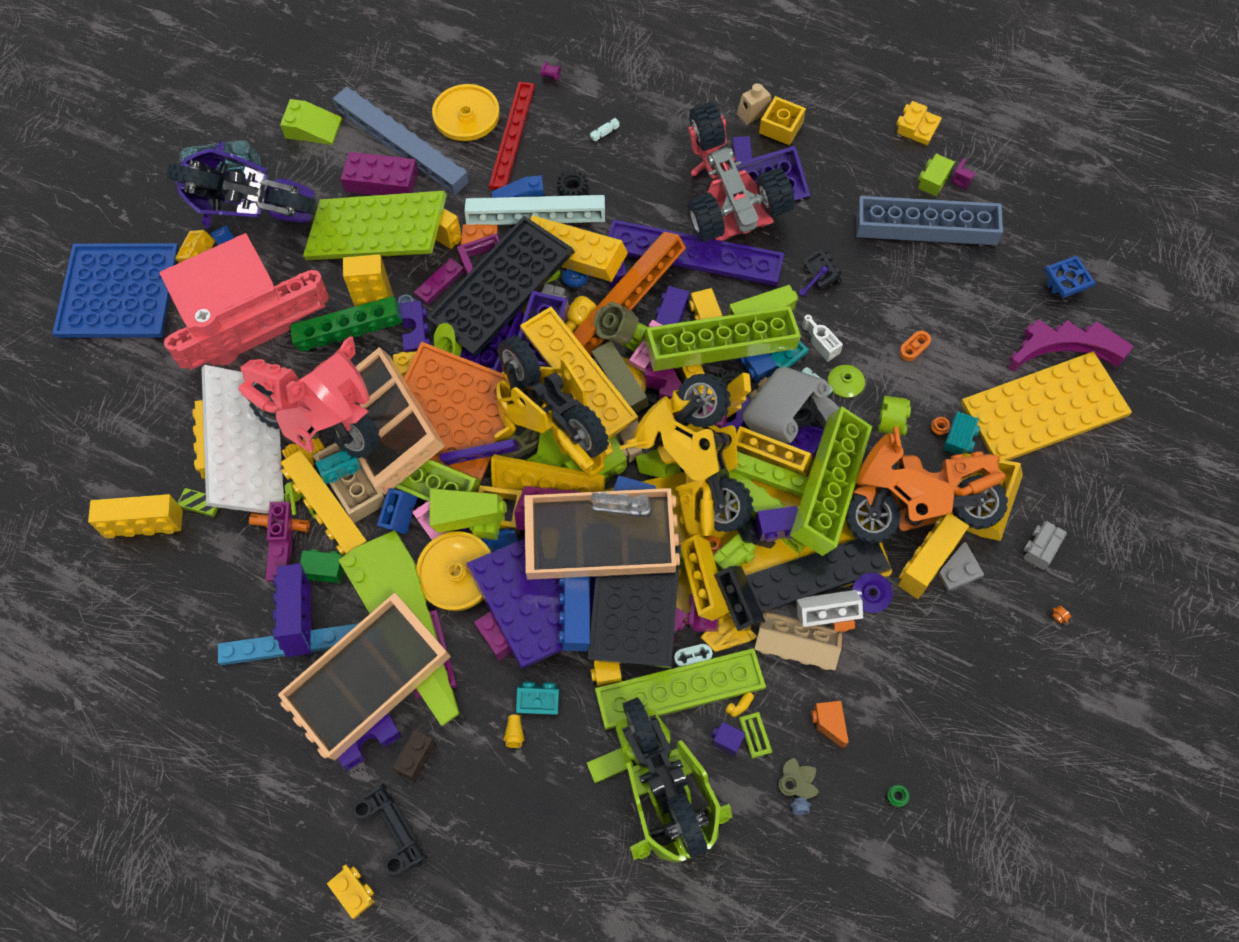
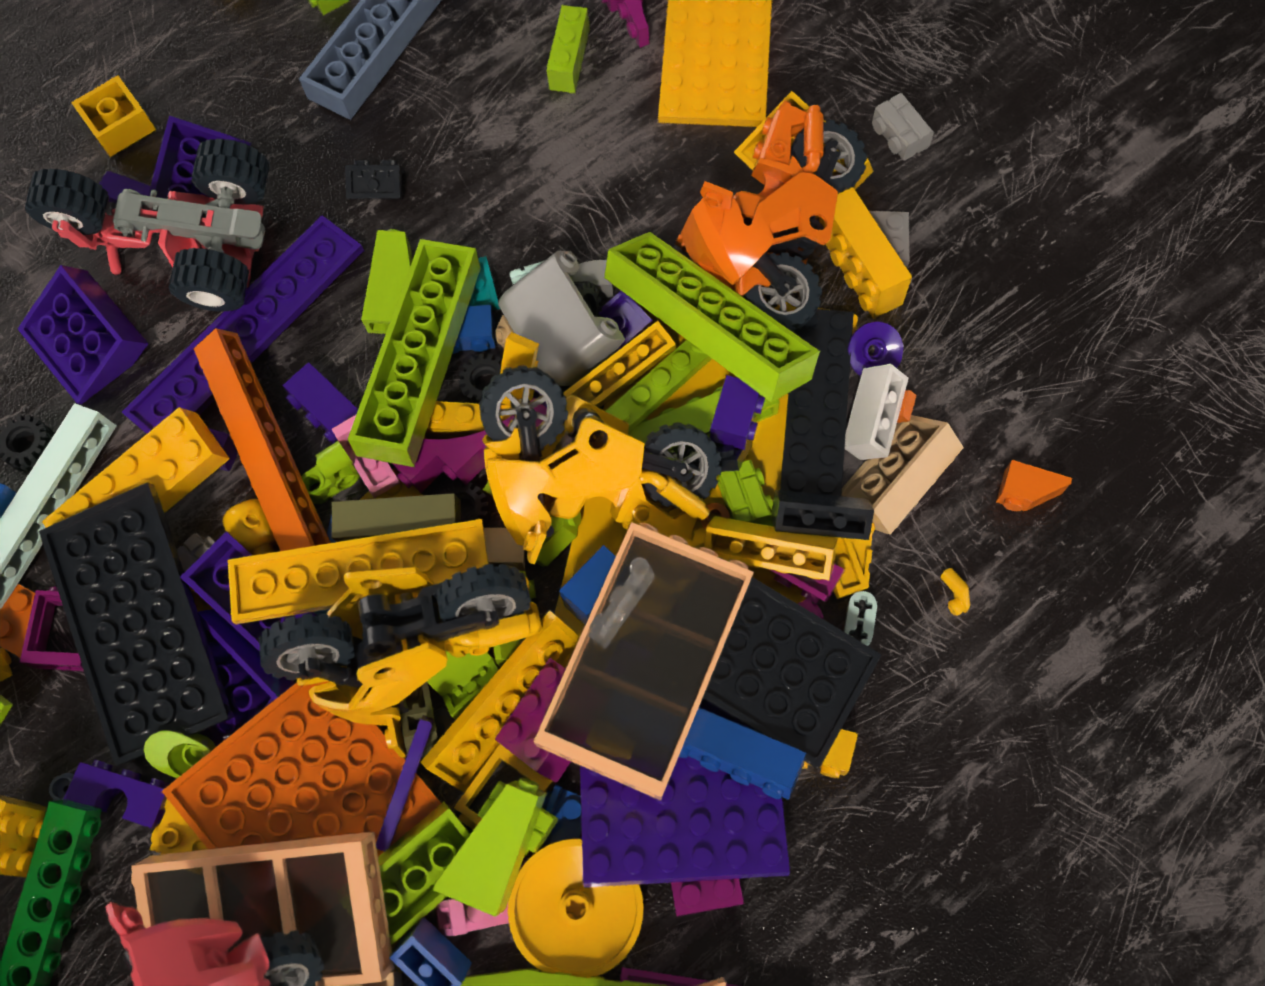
camera: 60 degrees left, 5 degrees up
magenta plate [414,258,465,306] -> none
yellow cone [503,715,524,748] -> none
teal bracket [516,681,560,715] -> none
blue hair [562,269,589,288] -> none
lime tile [587,748,634,784] -> none
olive brick [594,302,639,344] -> none
lime plate [595,648,766,730] -> none
piece [616,697,732,863] -> none
yellow brick [688,288,722,321] -> none
dark purple brick [711,722,745,756] -> none
tan torso [737,84,771,125] -> none
lime tile [739,712,772,759] -> none
olive plate [779,758,819,799] -> none
sand blue plate [790,798,812,815] -> none
dark purple hinge [799,266,828,296] -> none
white piece [802,314,843,362] -> none
lime dish [828,365,865,398] -> none
lime brick [878,395,911,436] -> none
green plate [887,785,909,807] -> none
orange plate [899,331,931,361] -> none
orange plate [931,417,950,435] -> none
teal brick [943,411,980,455] -> none
orange plate [1052,605,1071,624] -> none
none -> dark purple slope [18,265,148,404]
none -> lime brick [546,5,590,93]

